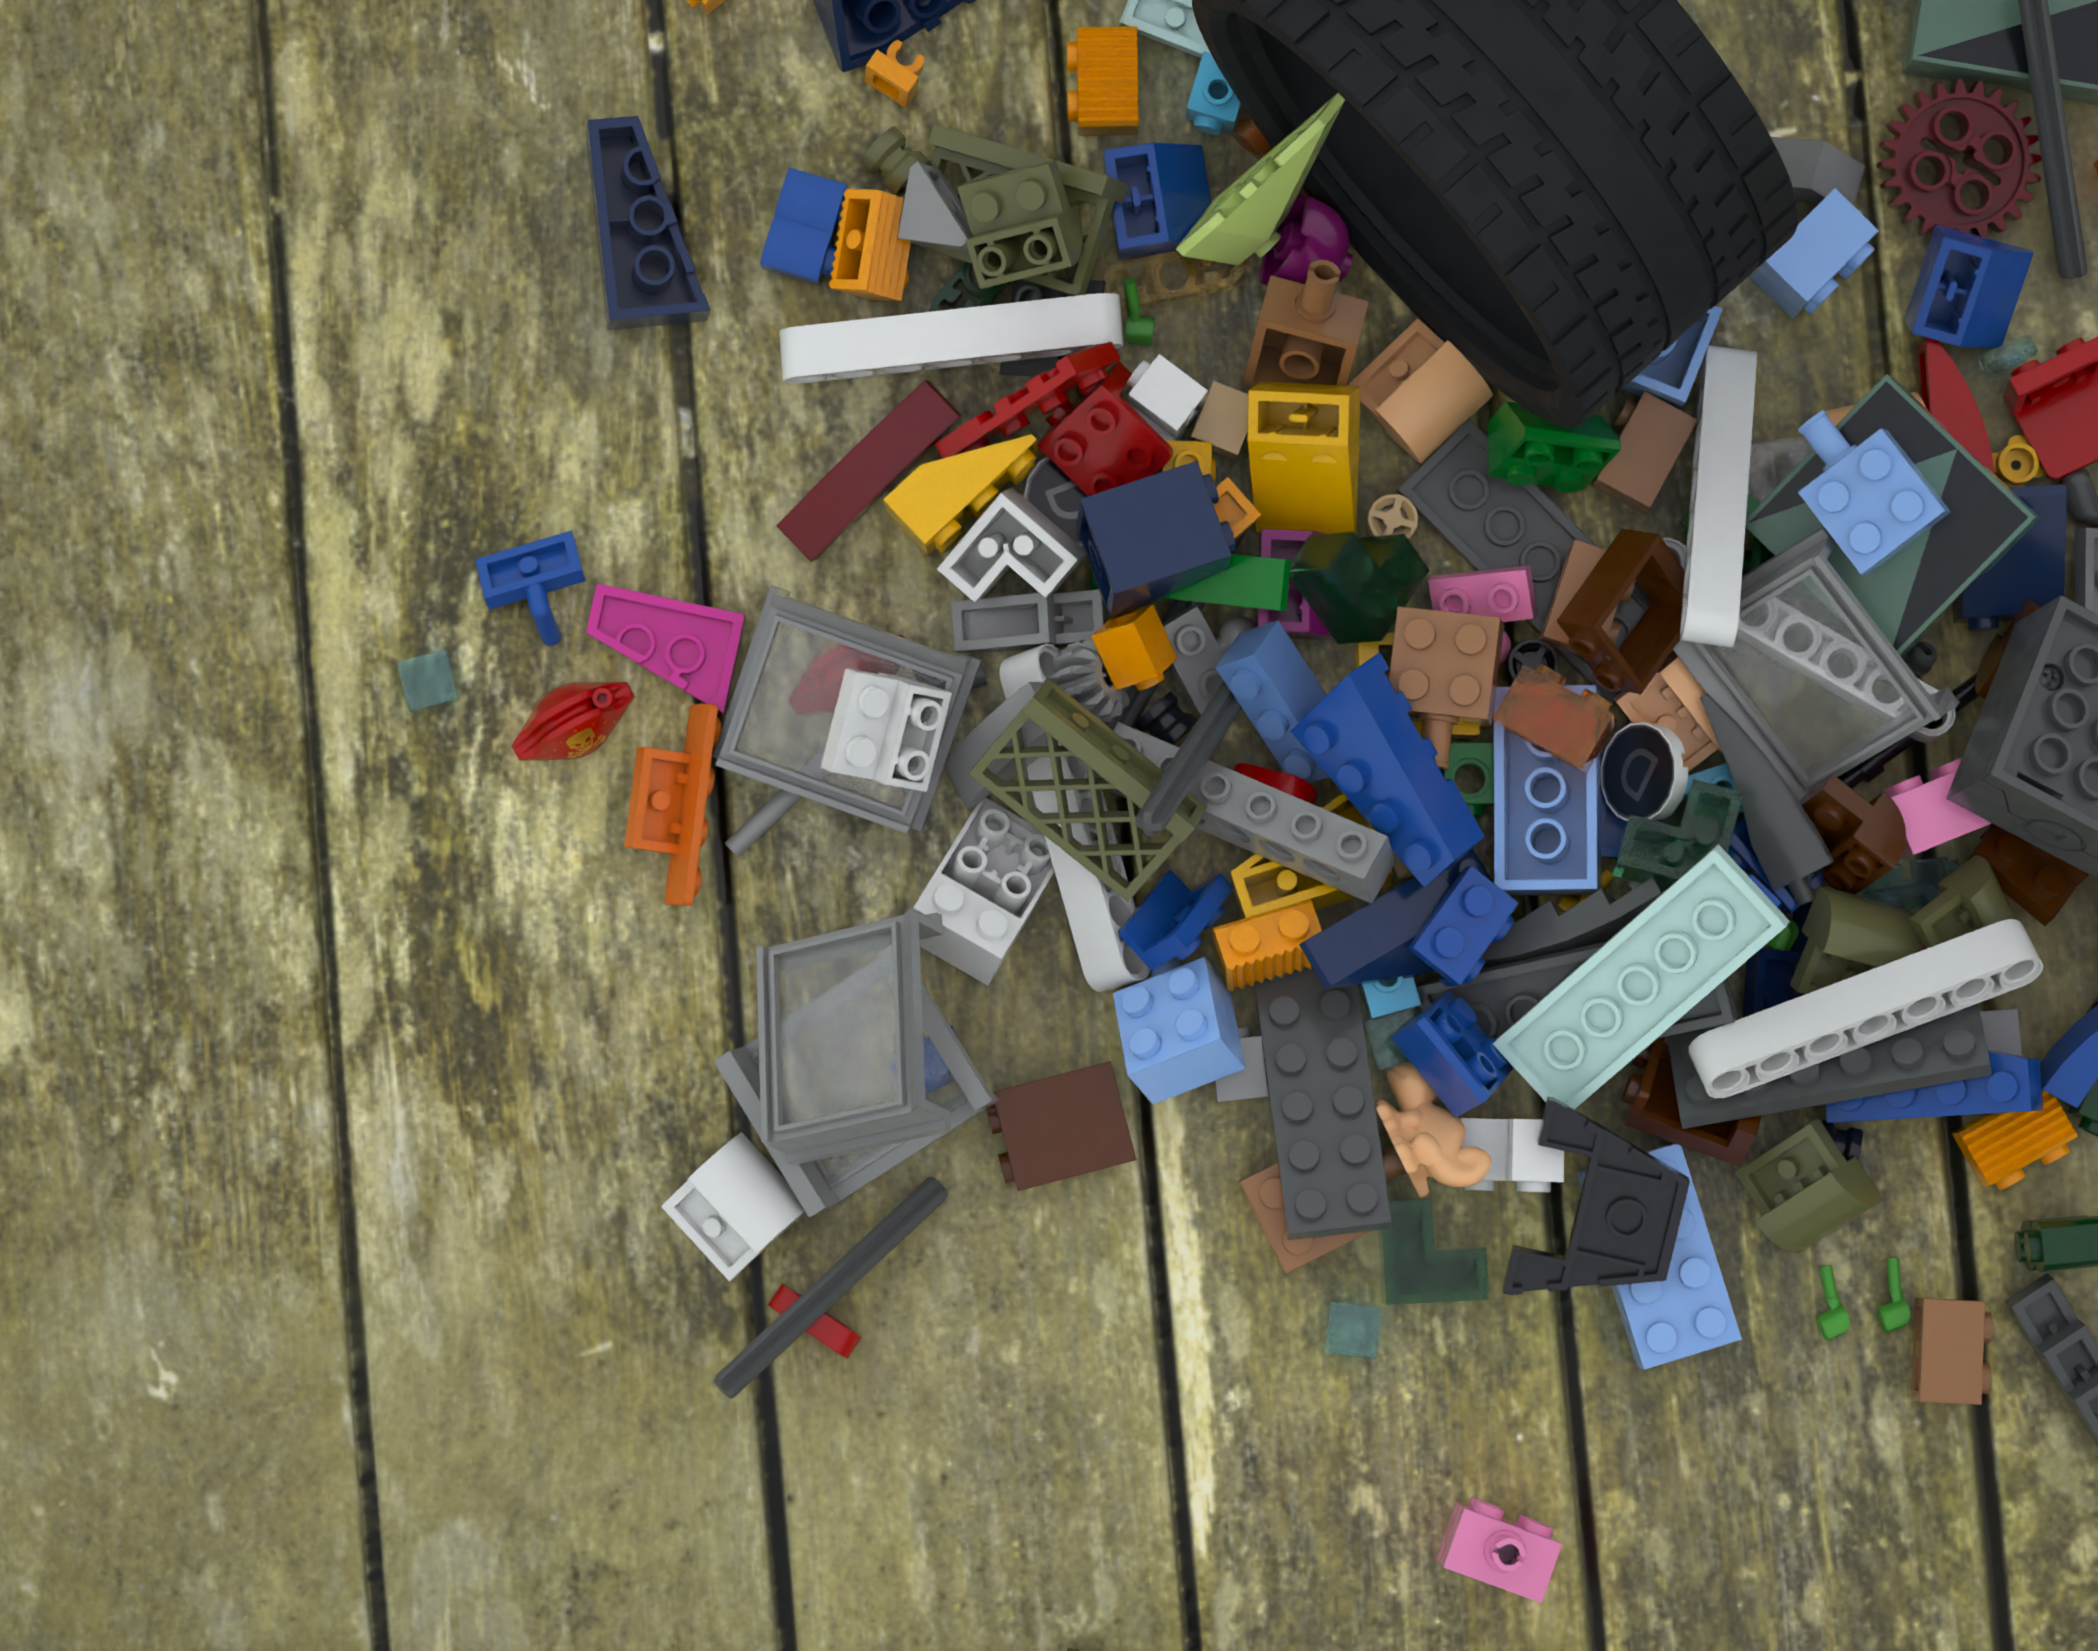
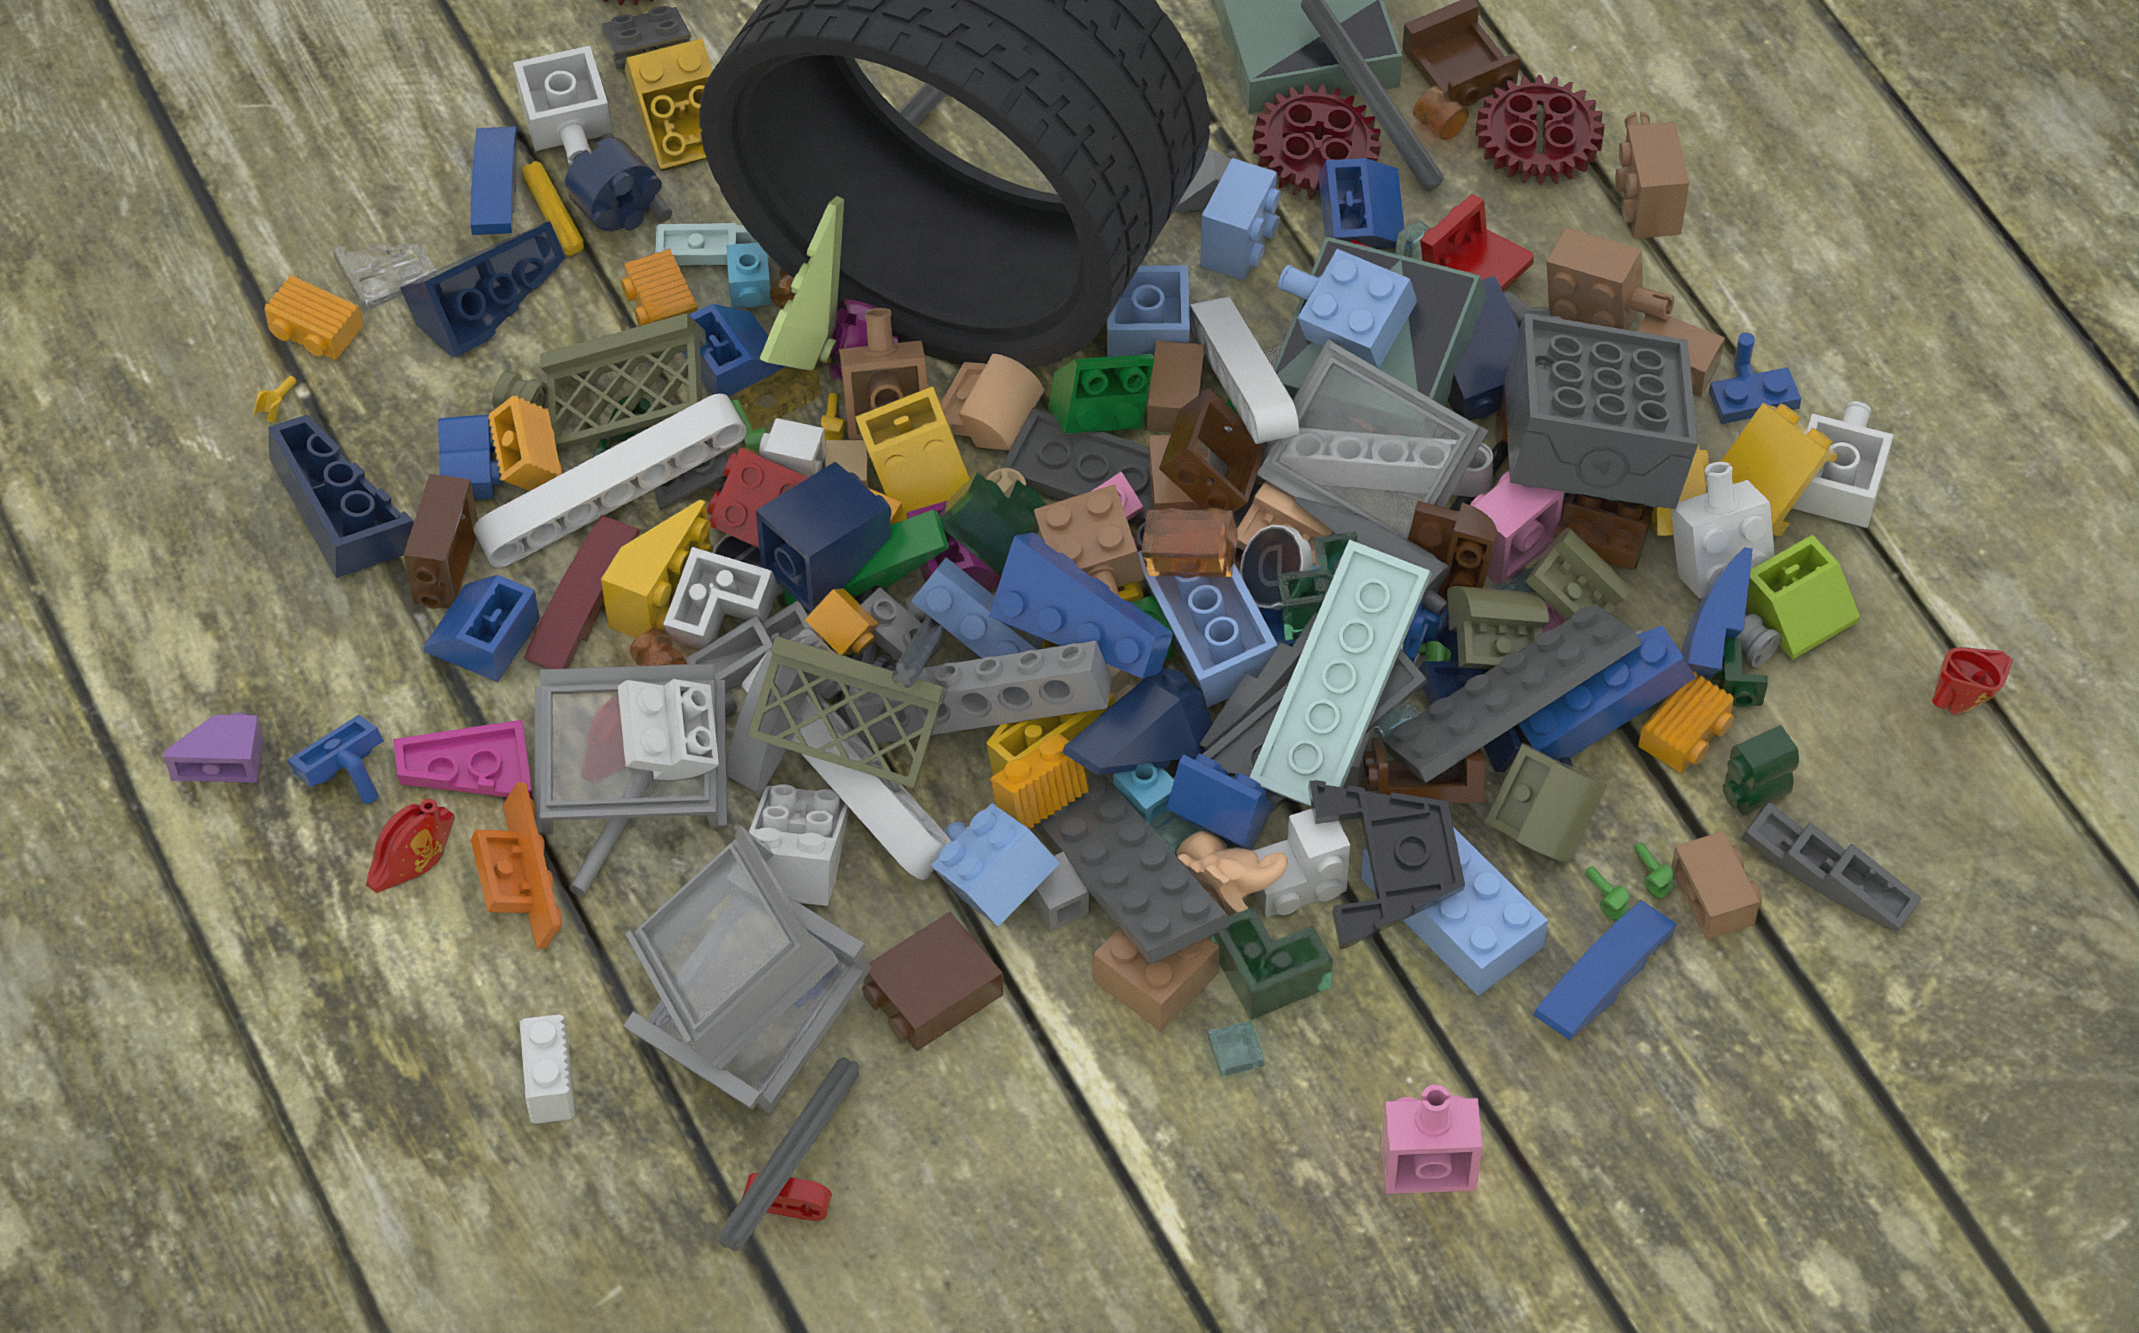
camera: 25 degrees left, 30 degrees down
clear light blue tile [397,650,460,713] -> none
white brick [661,1132,805,1282] -> none
light orange tile [864,40,924,109] -> none
light grey slope [898,161,972,253] -> none
red wing [935,341,1121,458] -> none
olive brick [957,159,1083,289] -> none
blue bracket [1119,871,1234,970] -> none
blue bracket [1407,866,1519,987] -> none
white beam [1688,919,2044,1098] -> none
none -> medium lavender slope [164,713,264,783]
none -> yellow hand [253,376,296,422]
none -> reddish brown window [404,474,478,609]
none -> blue slope [423,575,540,682]
none -> white brick [520,1014,576,1124]
none -> clear orange wheel [629,628,687,666]
none -> yellow hand [821,393,847,441]
none -> blue slope [1533,900,1677,1040]

